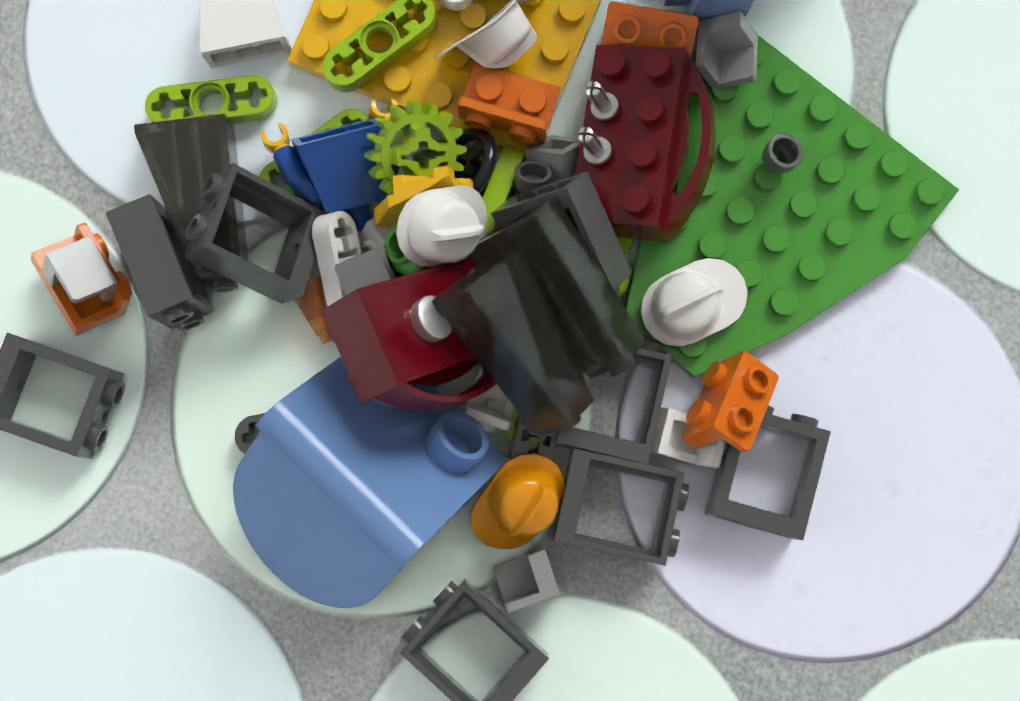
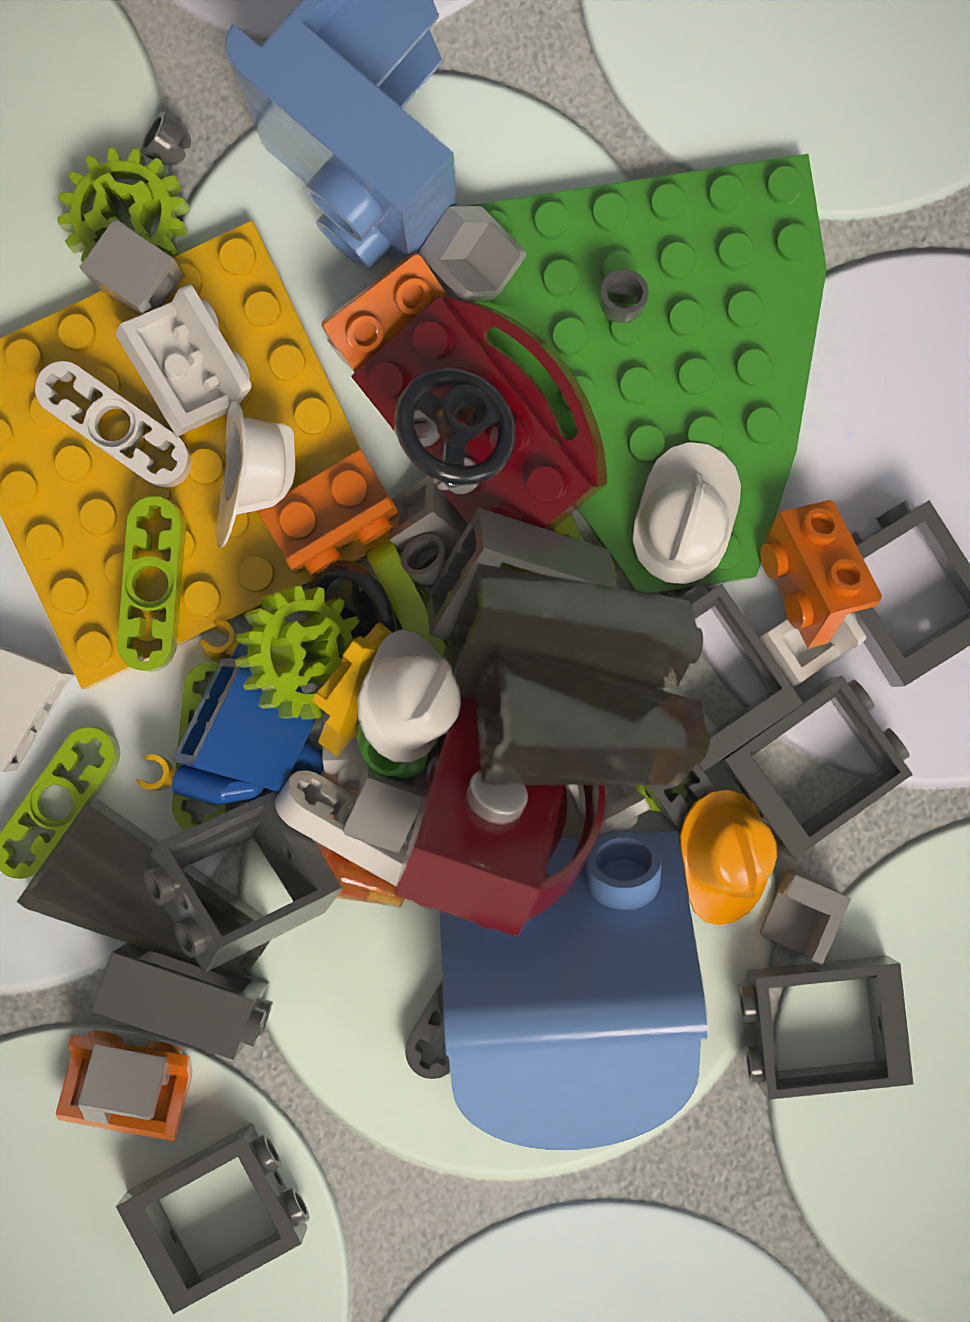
camera: 45 degrees left, 5 degrees up
none -> black piece [395,368,516,485]

